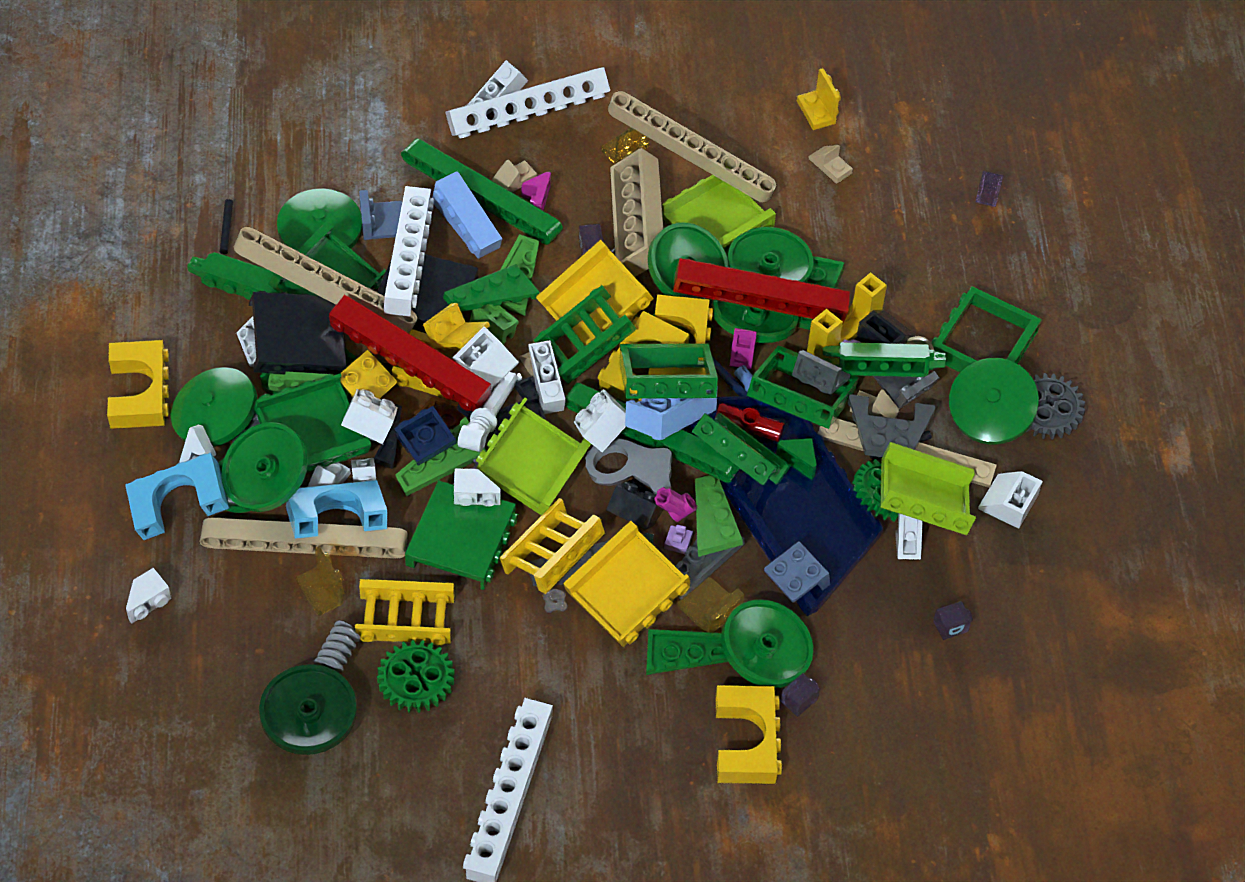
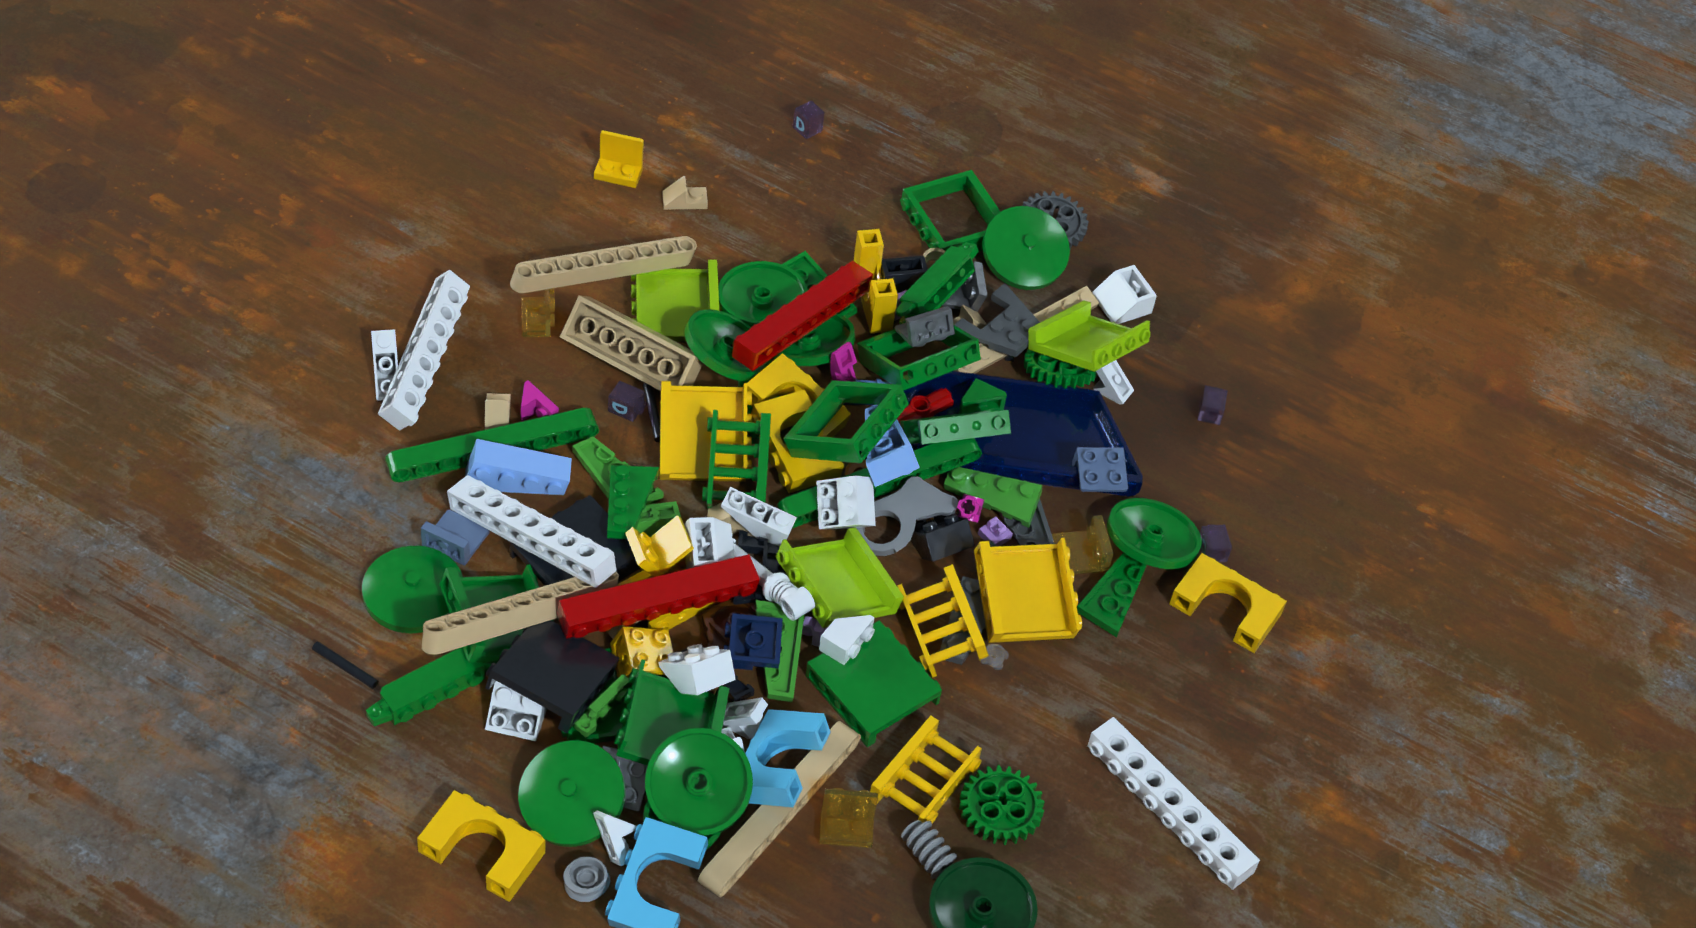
camera: 60 degrees left, 5 degrees down
none -> light grey piece [563,857,611,902]

